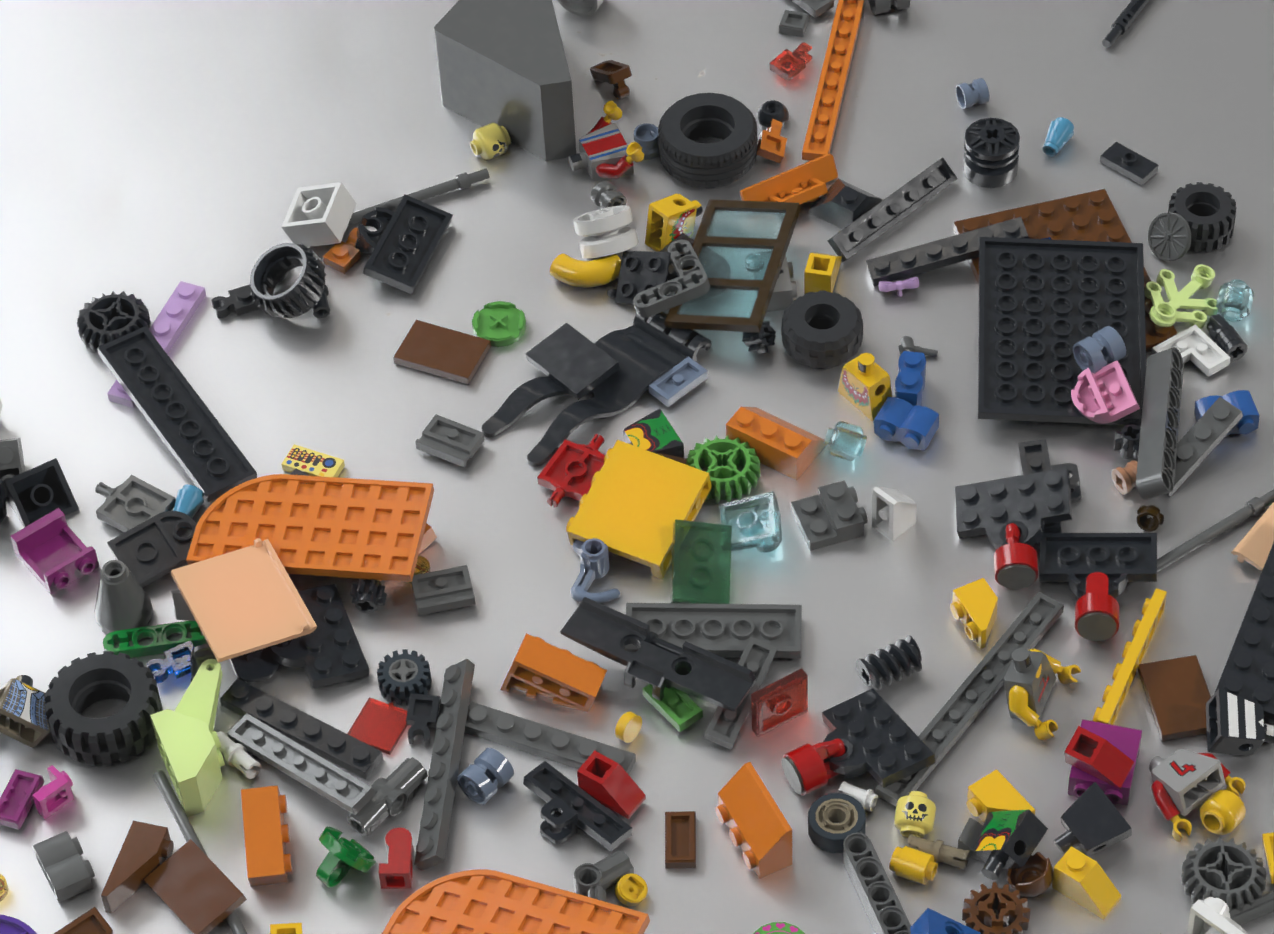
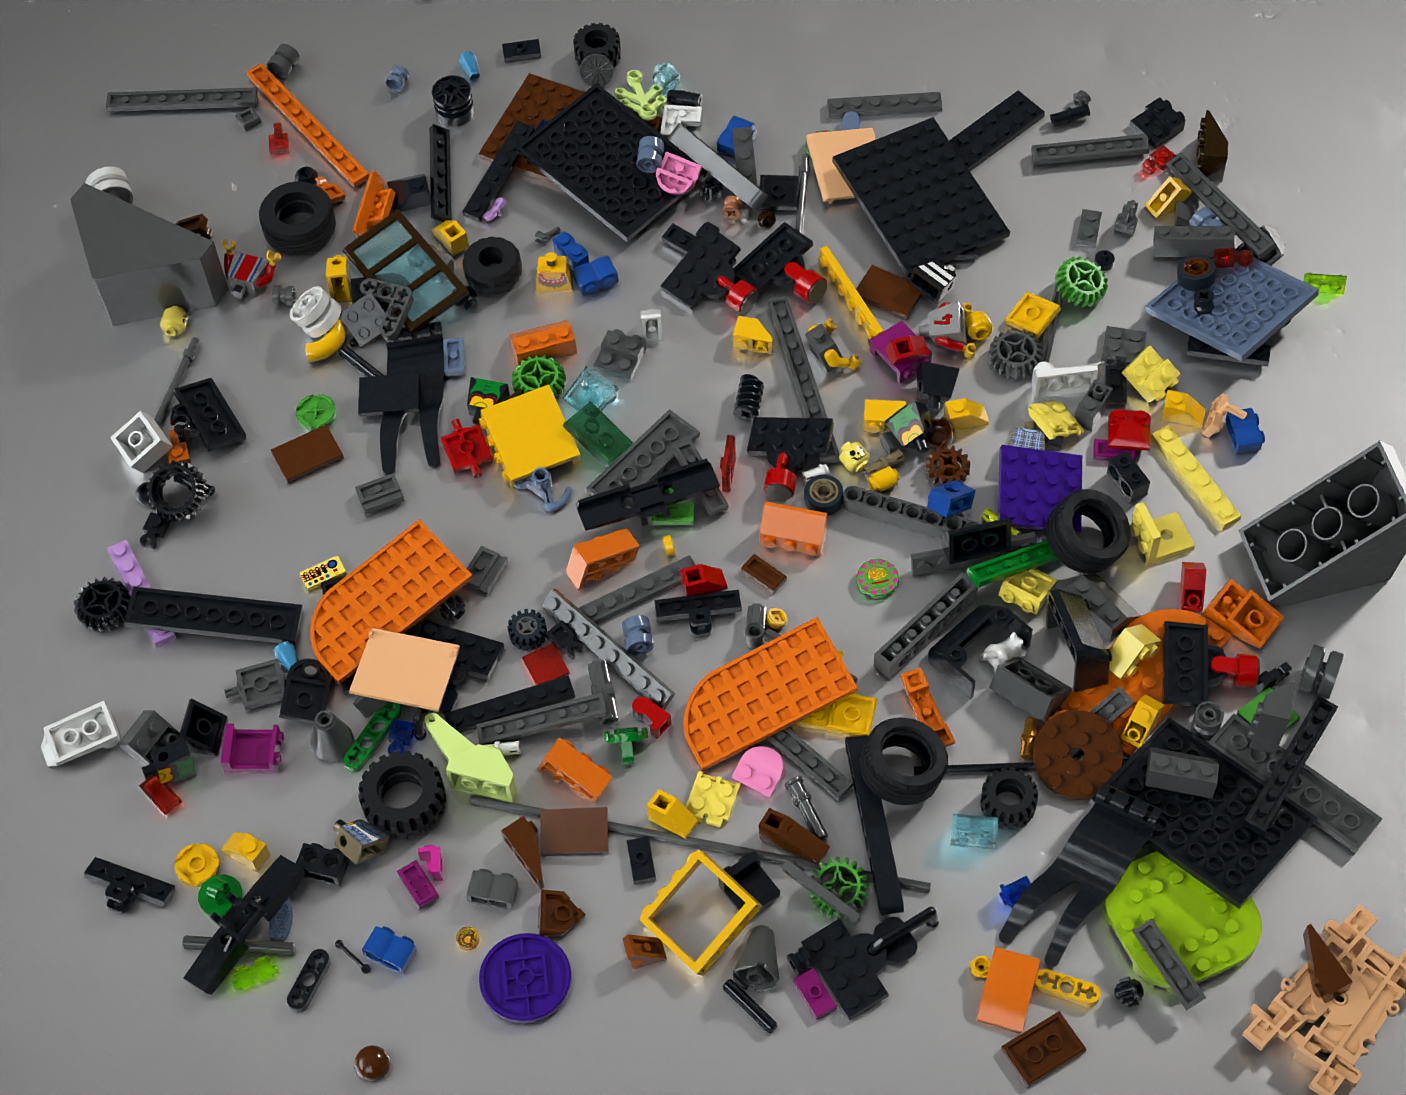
camera: 50 degrees left, 10 degrees up
sand blue wheel [634,123,659,160] -> none
clear light blue head [824,421,867,461] -> none
none -> black axle [338,345,384,377]
none -> black plate [760,175,799,211]

